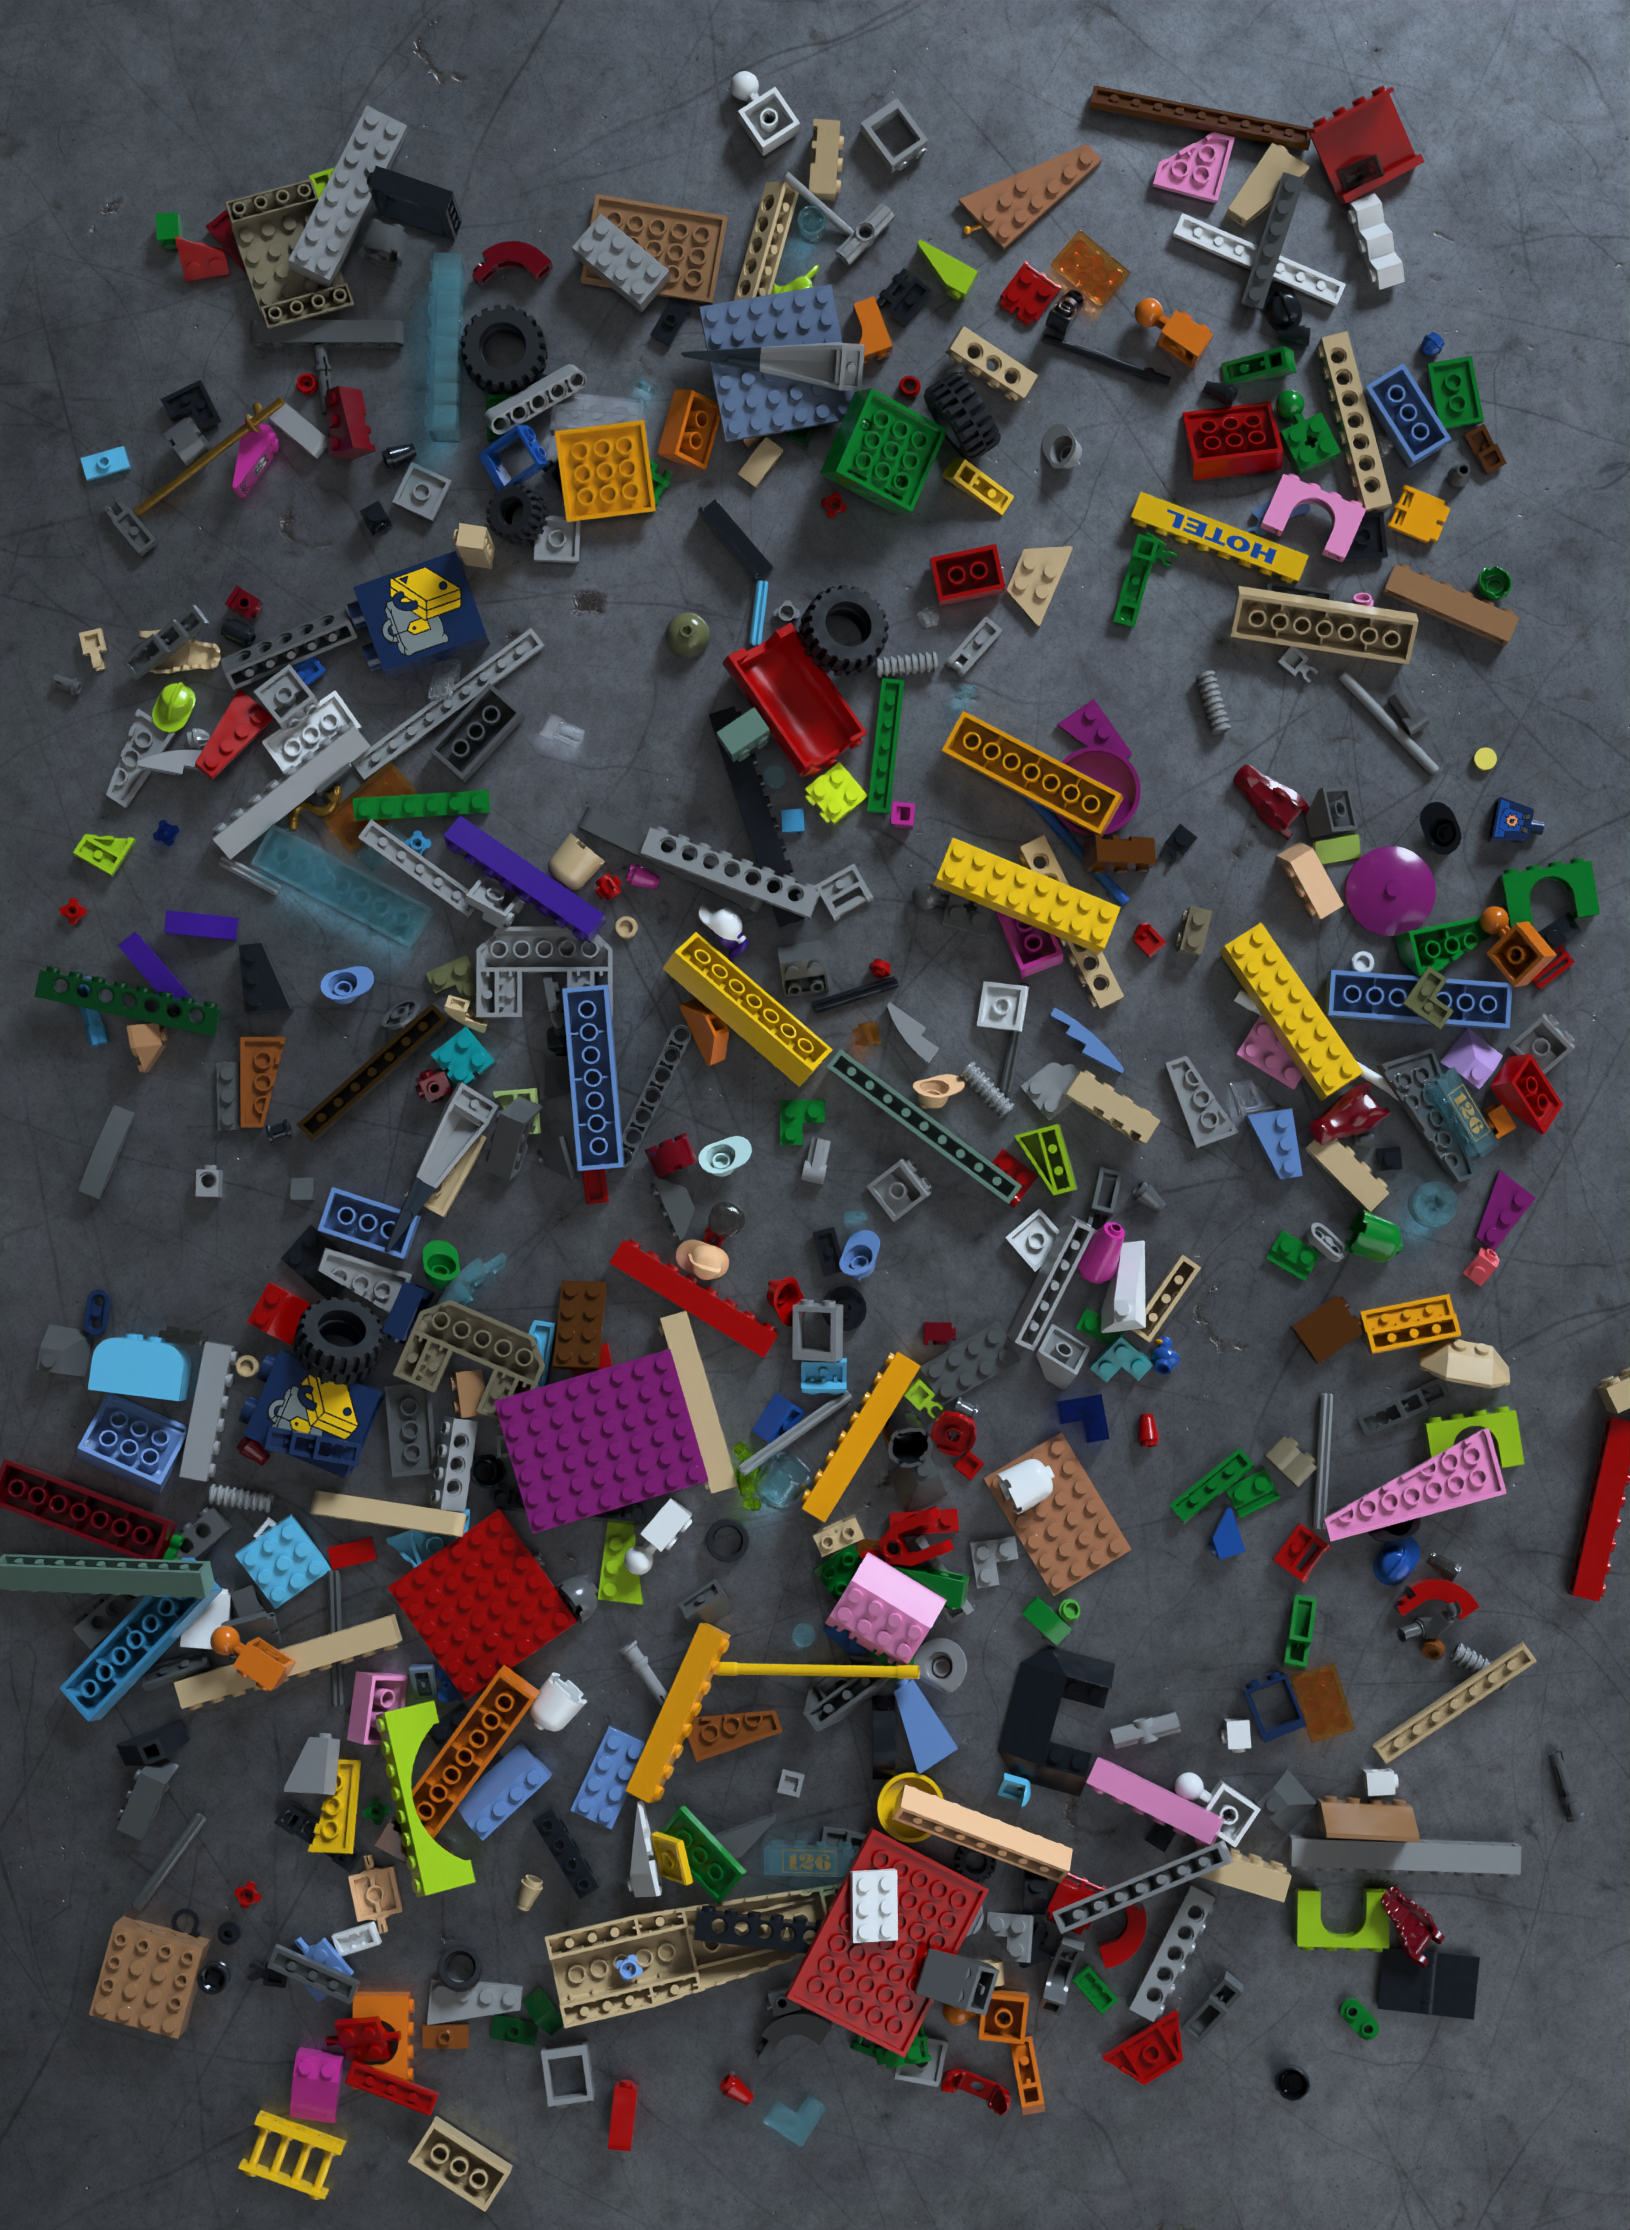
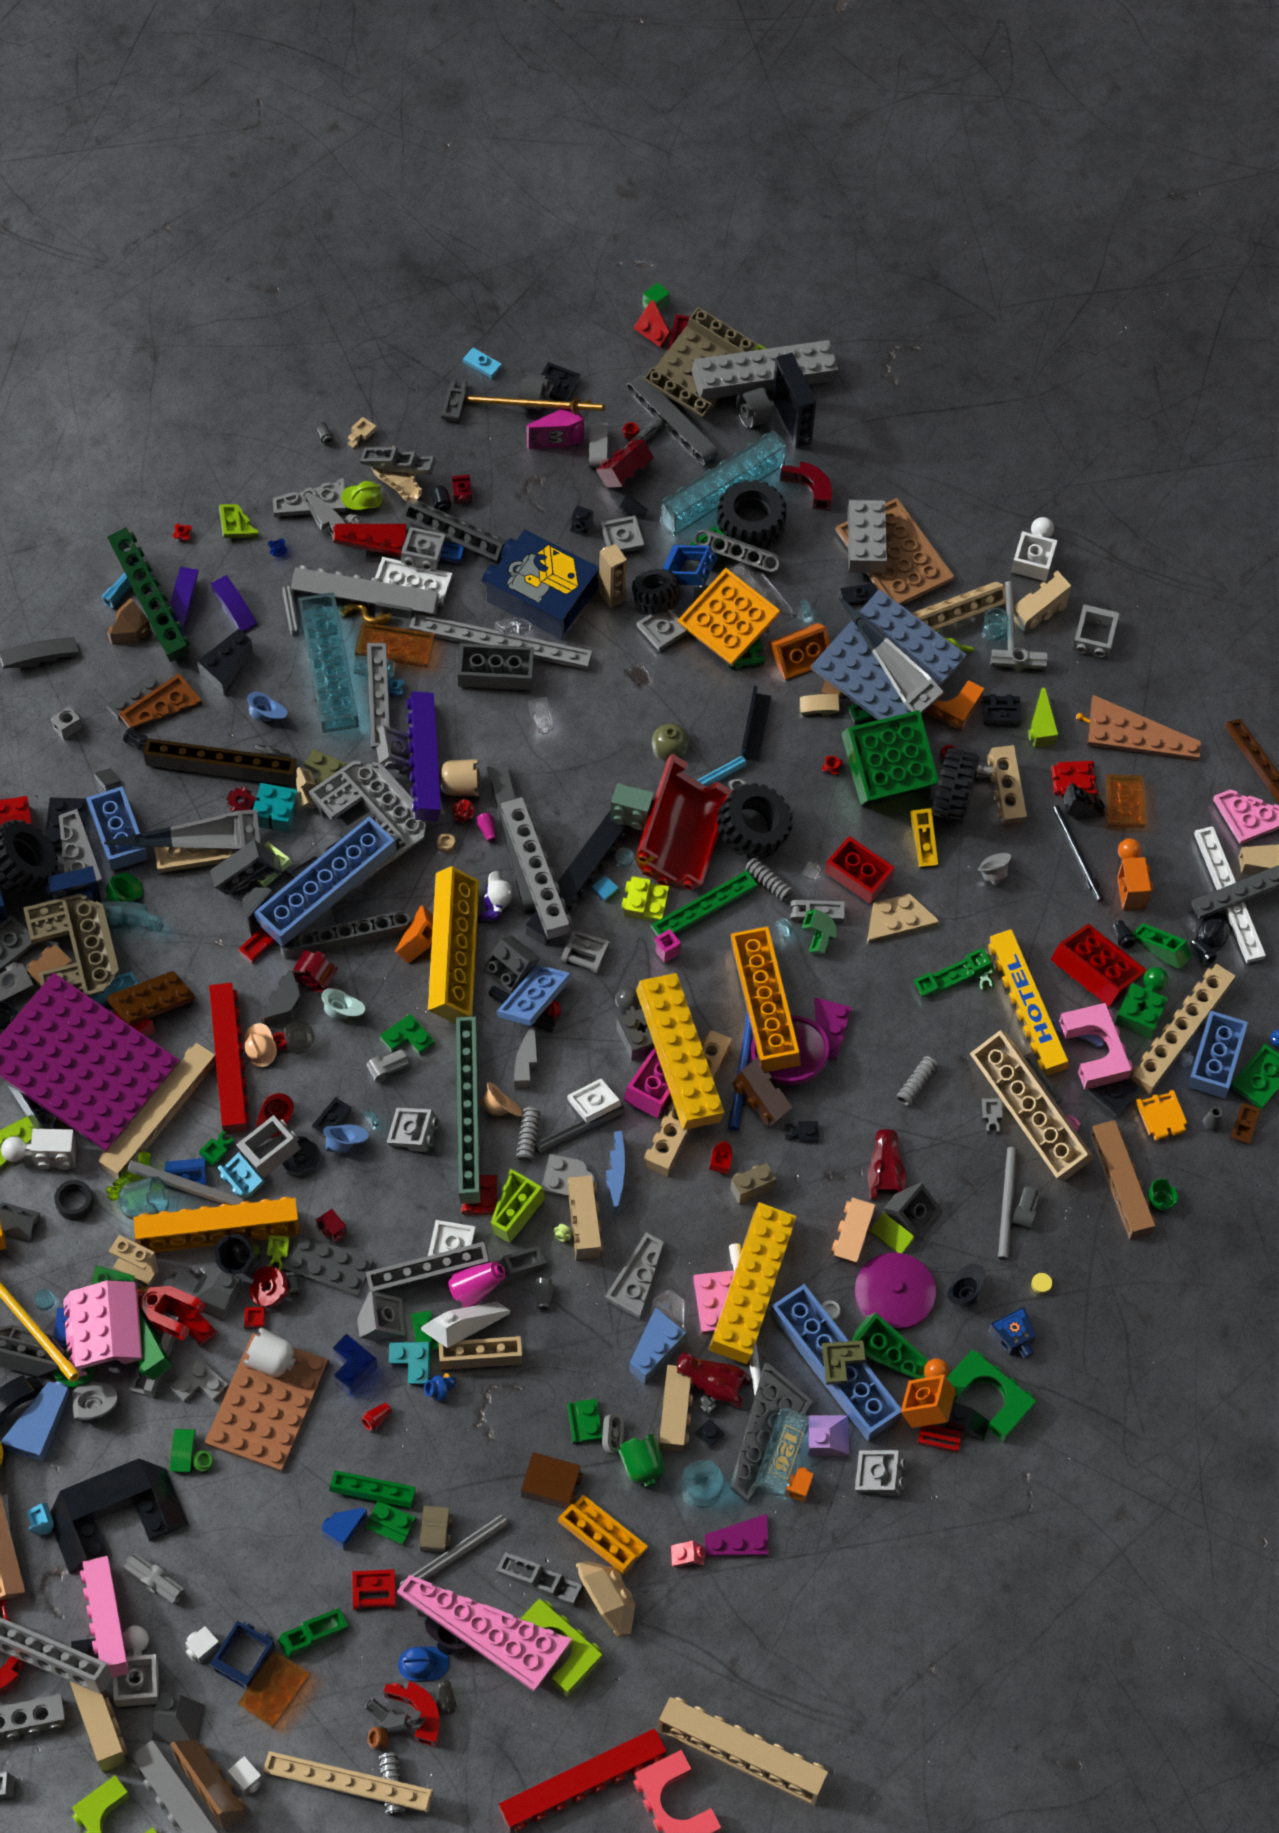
camera: 50 degrees right, 25 degrees down
green plate [352,790,490,821] -> none
clear orange tile [853,1022,881,1046] -> none
red slope [1490,1053,1563,1135] -> none
none -> green plate [199,1131,234,1166]
none -> medium blue plate [497,964,571,1026]
none -> yellowish green plate [554,1224,573,1242]
none -> green brick [801,909,837,955]

